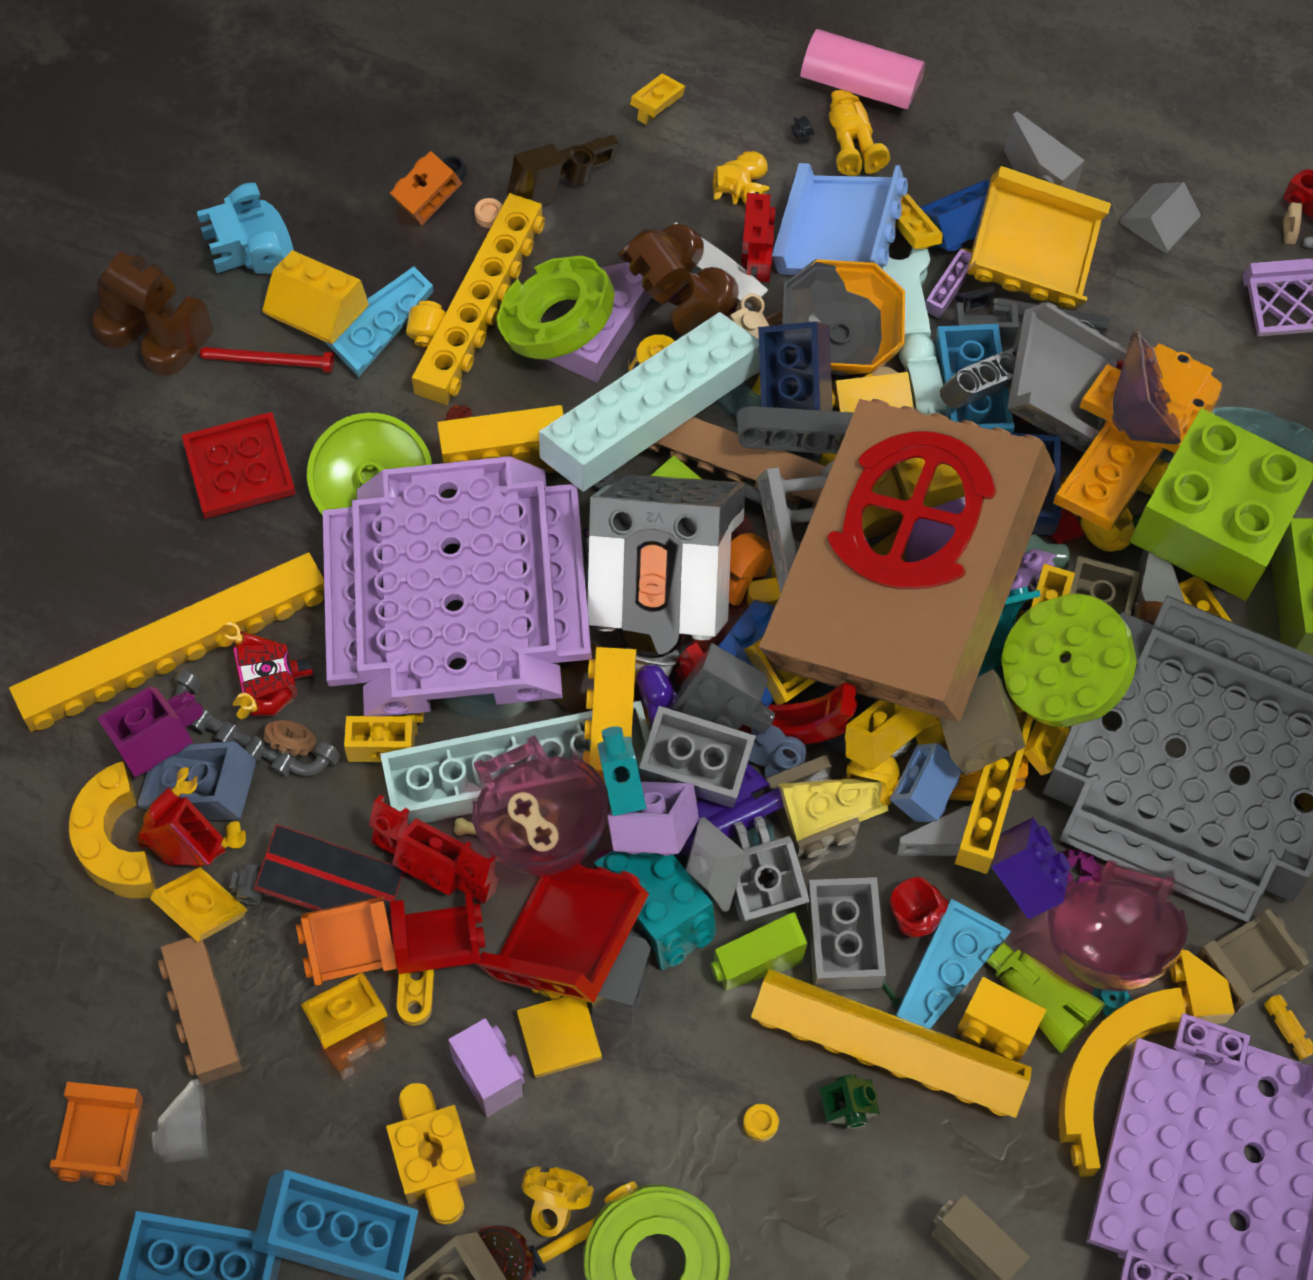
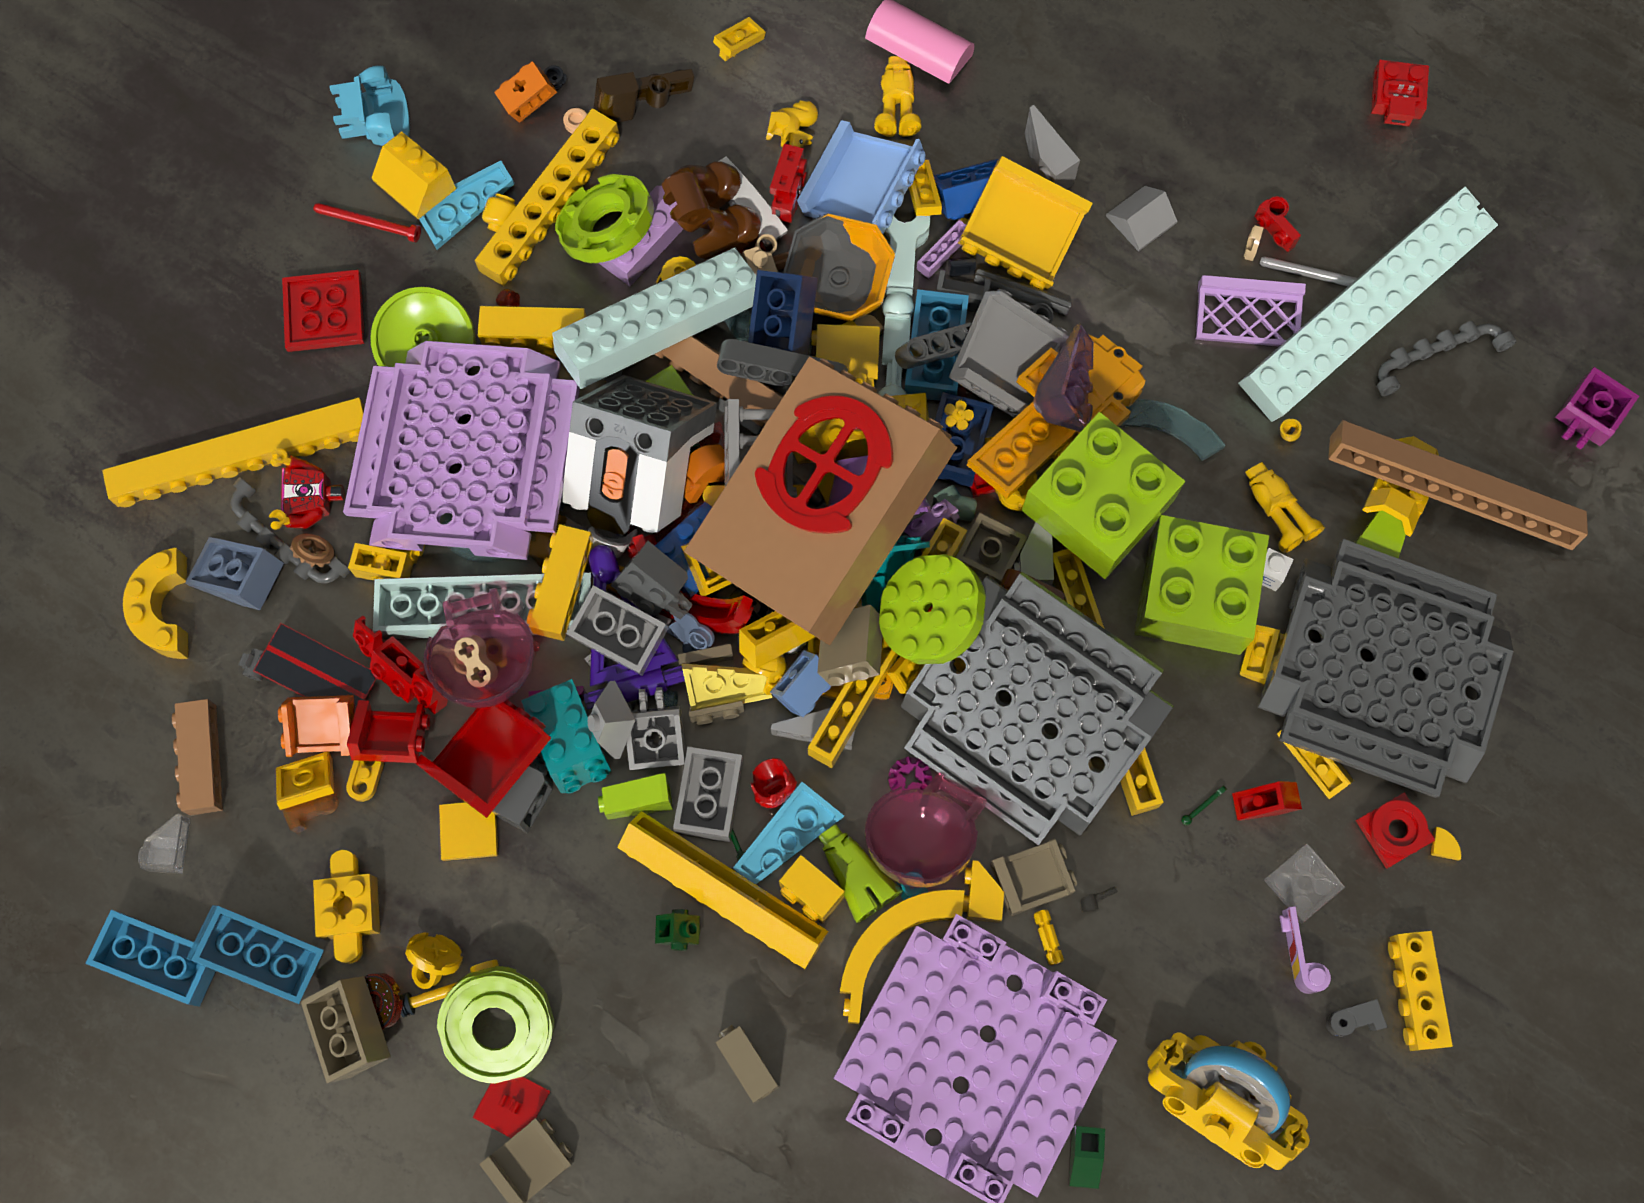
camera: 15 degrees right, 10 degrees up
orange panel [49,1082,143,1186] -> none
reddish brown piece [92,251,213,375] -> none
magenta hinge [97,687,203,778] -> none
red torso [137,767,246,867] -> none
yellow tile [150,867,247,943] -> none
lavender brick [448,1018,525,1118] -> none
teal torso [597,726,647,816] -> none
lavender brick [607,782,699,856] -> none
yellow tile [743,1104,779,1142] -> none
black plate [791,115,815,143] -> none
dark purple brick [991,817,1070,919] -> none

